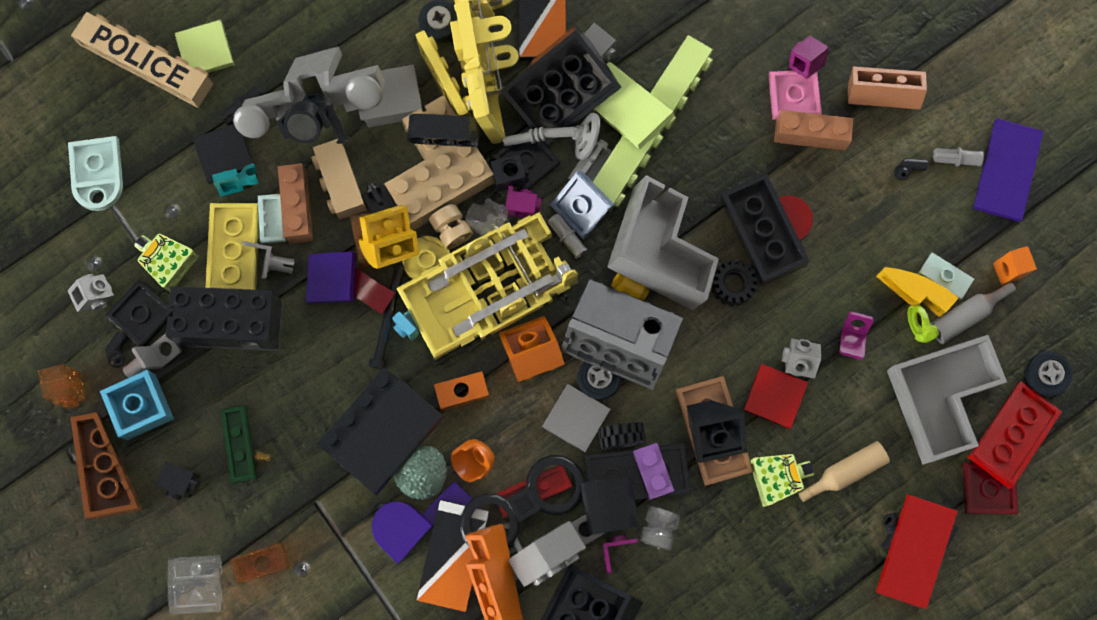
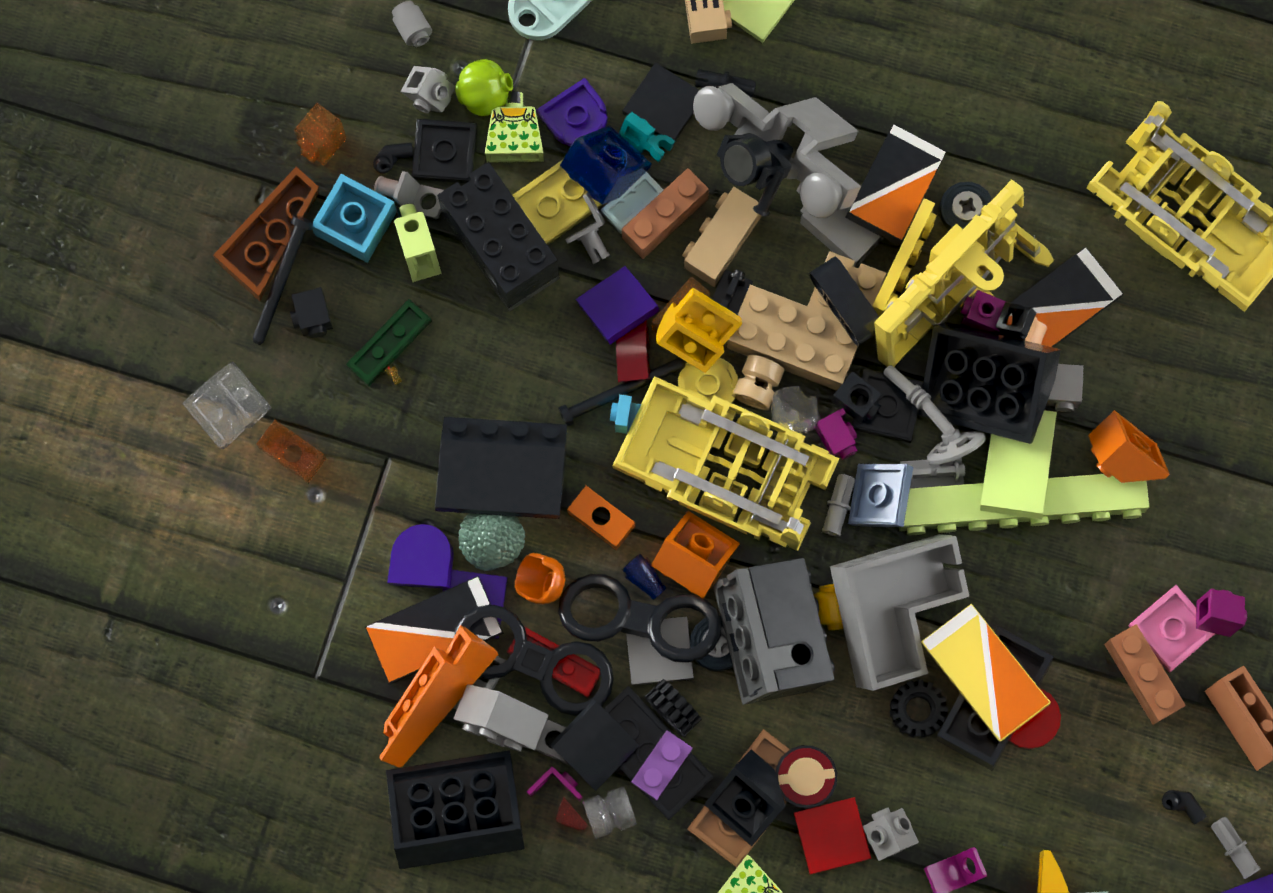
camera: 55 degrees right, 0 degrees up
none -> black bar [253,215,313,345]
none -> light grey brick [392,1,432,47]
none -> yellowish green torso [394,204,442,282]
none -> lime plant [455,59,513,116]
none -> dark purple tile [536,78,608,147]
none -> clear red slope [556,797,588,832]
none -> black bar [558,574,722,663]
none -> clear blue slope [560,125,652,205]
none -> clear blue cone [622,553,666,600]
none -> tile [775,745,838,809]
none -> tile [845,124,946,246]
none -> tile [921,604,1051,742]
none -> magenta brick [960,290,1008,334]
none -> black leg [996,302,1047,344]
none -> orange slope [1088,410,1170,483]

